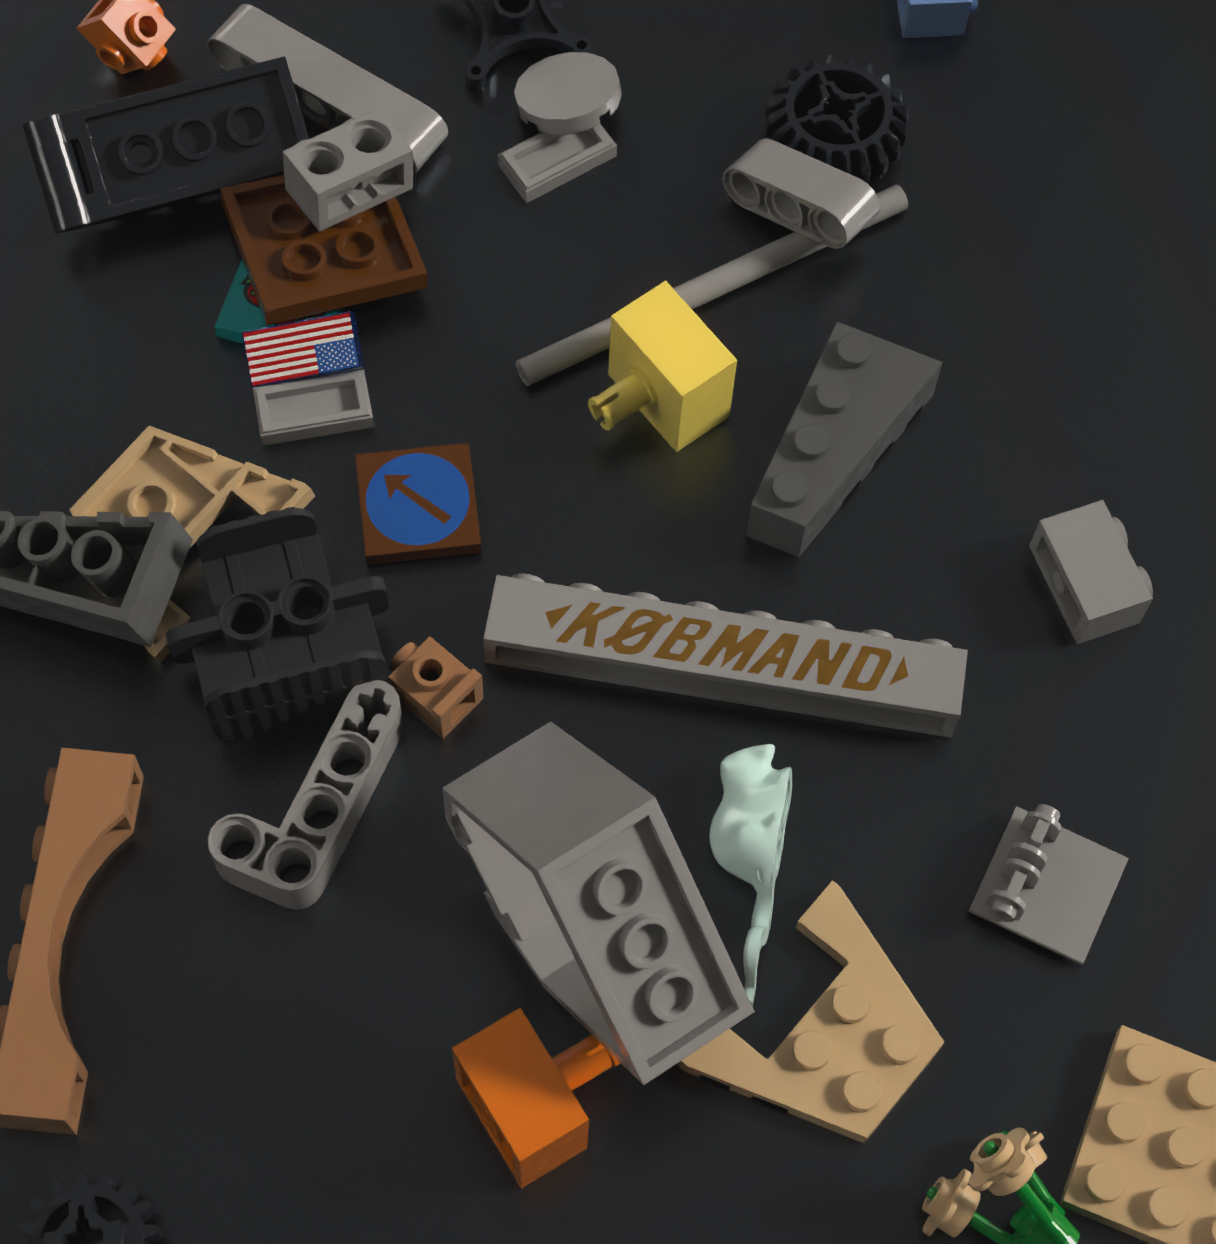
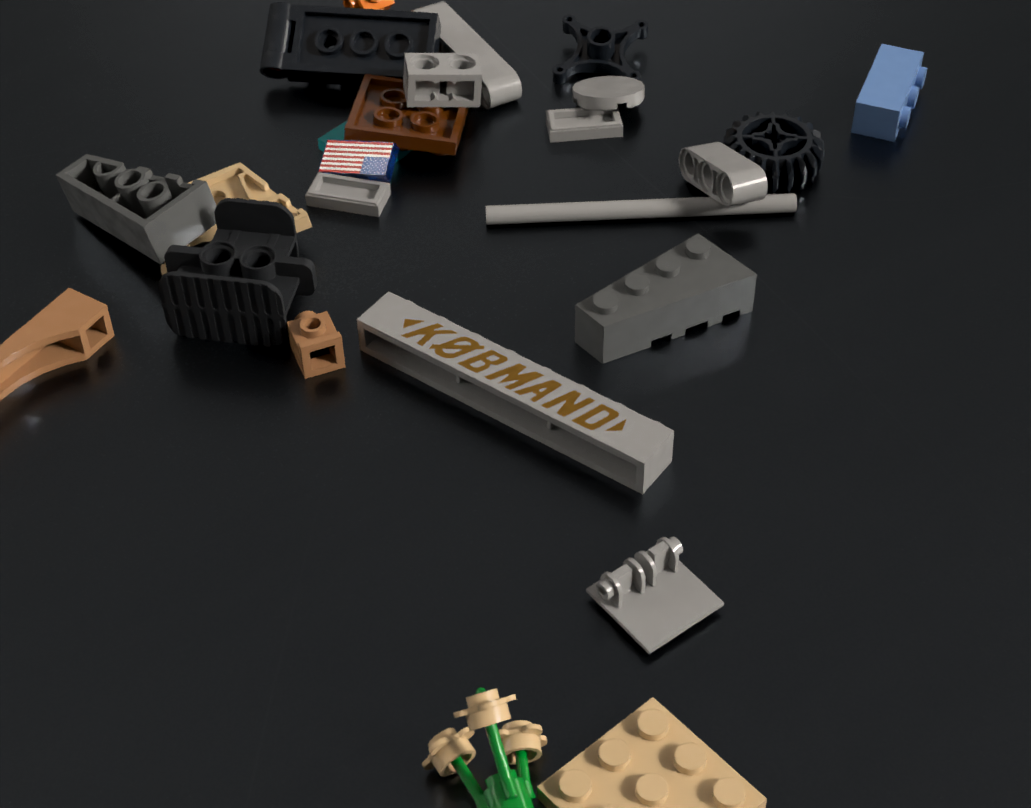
camera: 30 degrees right, 20 degrees down
light grey beam [208,680,404,910] -> none
tile [355,443,482,565] -> none
light grey container [442,722,755,1085] -> none
orange brick [452,1008,621,1189] -> none
light yellow brick [588,280,737,453] -> none
tan wing [678,880,944,1143] -> none
light aqua animal [709,744,792,1006] -> none
light grey brick [1029,500,1153,644] -> none

